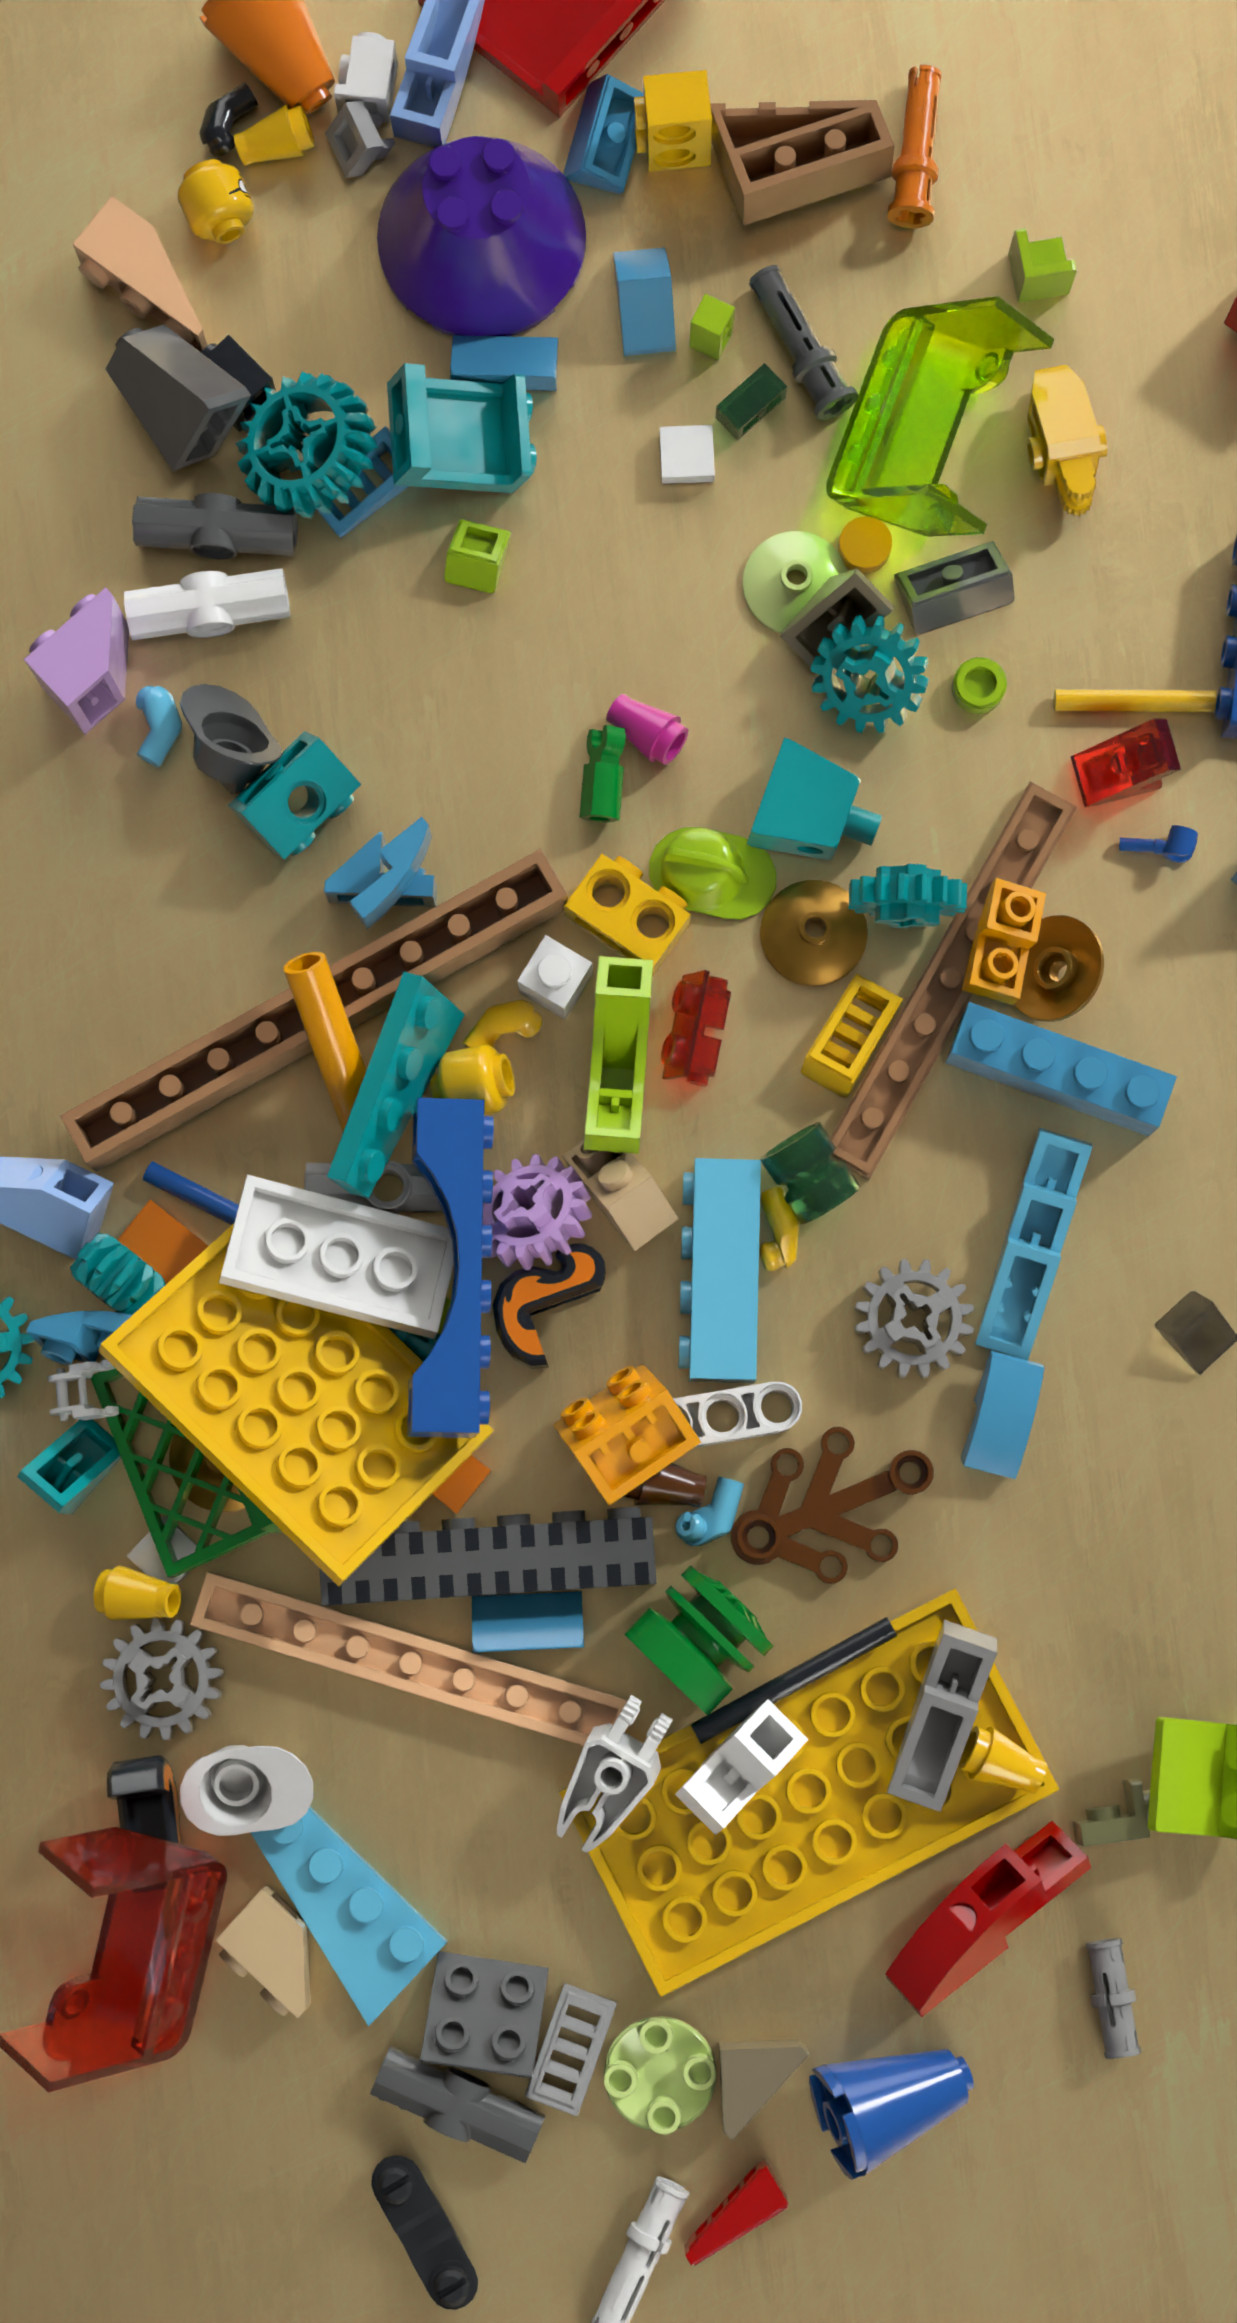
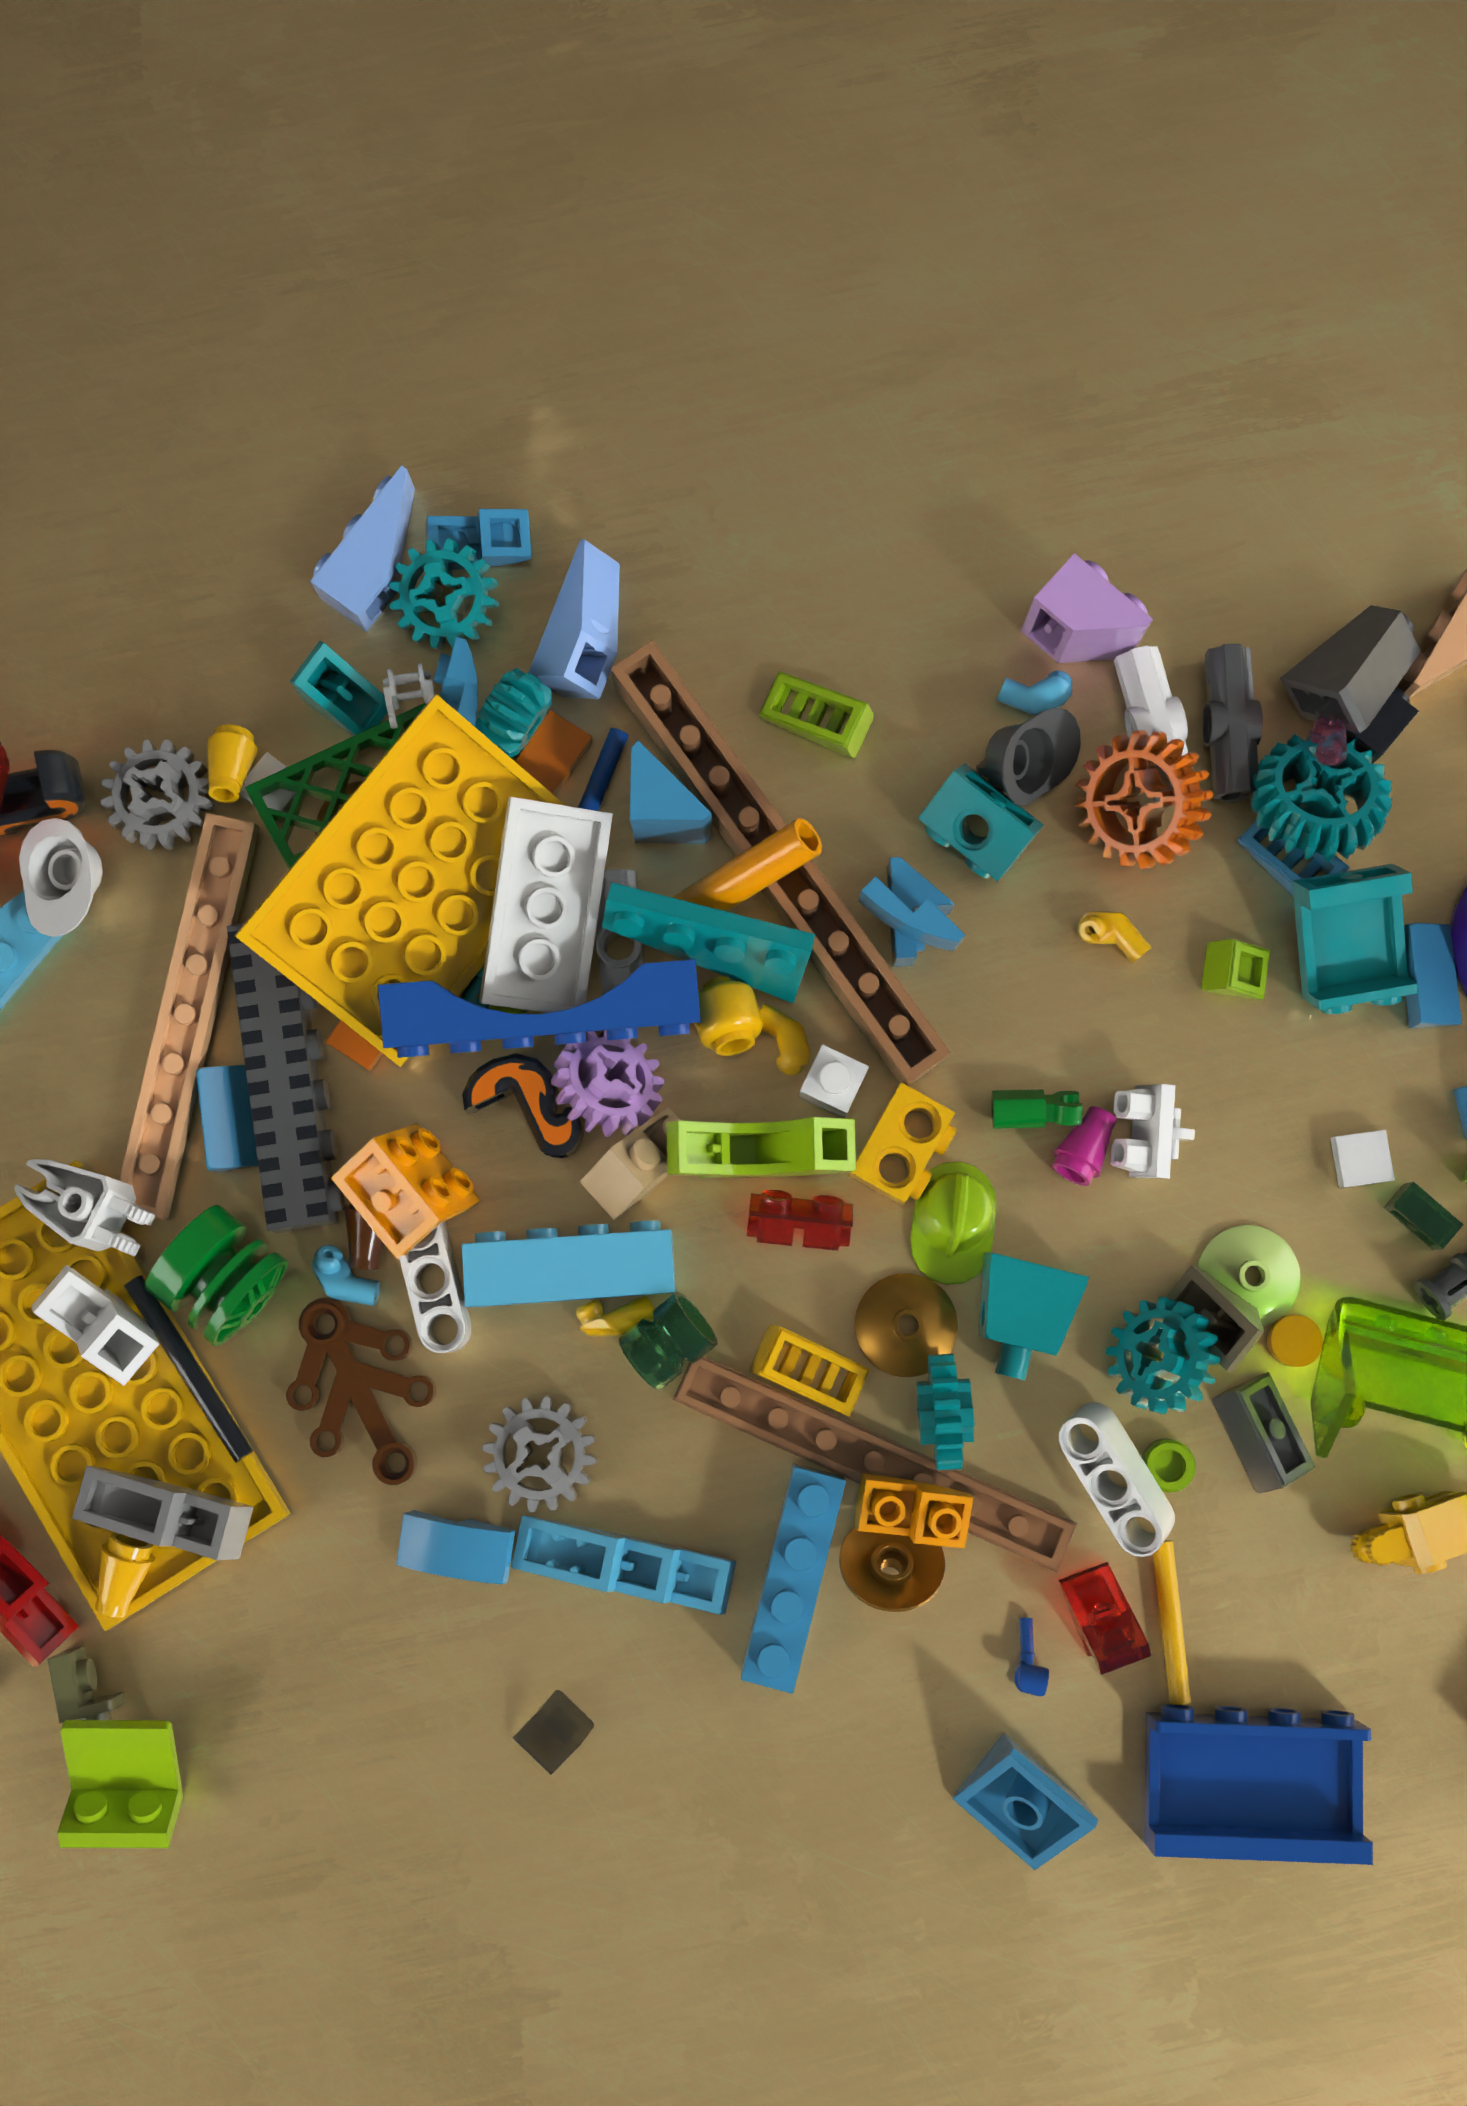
camera: 85 degrees right, 0 degrees up
none -> dark azure slope [630,740,713,844]
none -> lime slope [758,671,874,759]
none -> white beam [1059,1402,1175,1557]
none -> orange gear [1074,730,1214,869]
none -> yellow arm [1077,911,1152,963]
none -> white hips [1110,1084,1195,1179]
none -> clear pink arm [1309,716,1347,766]

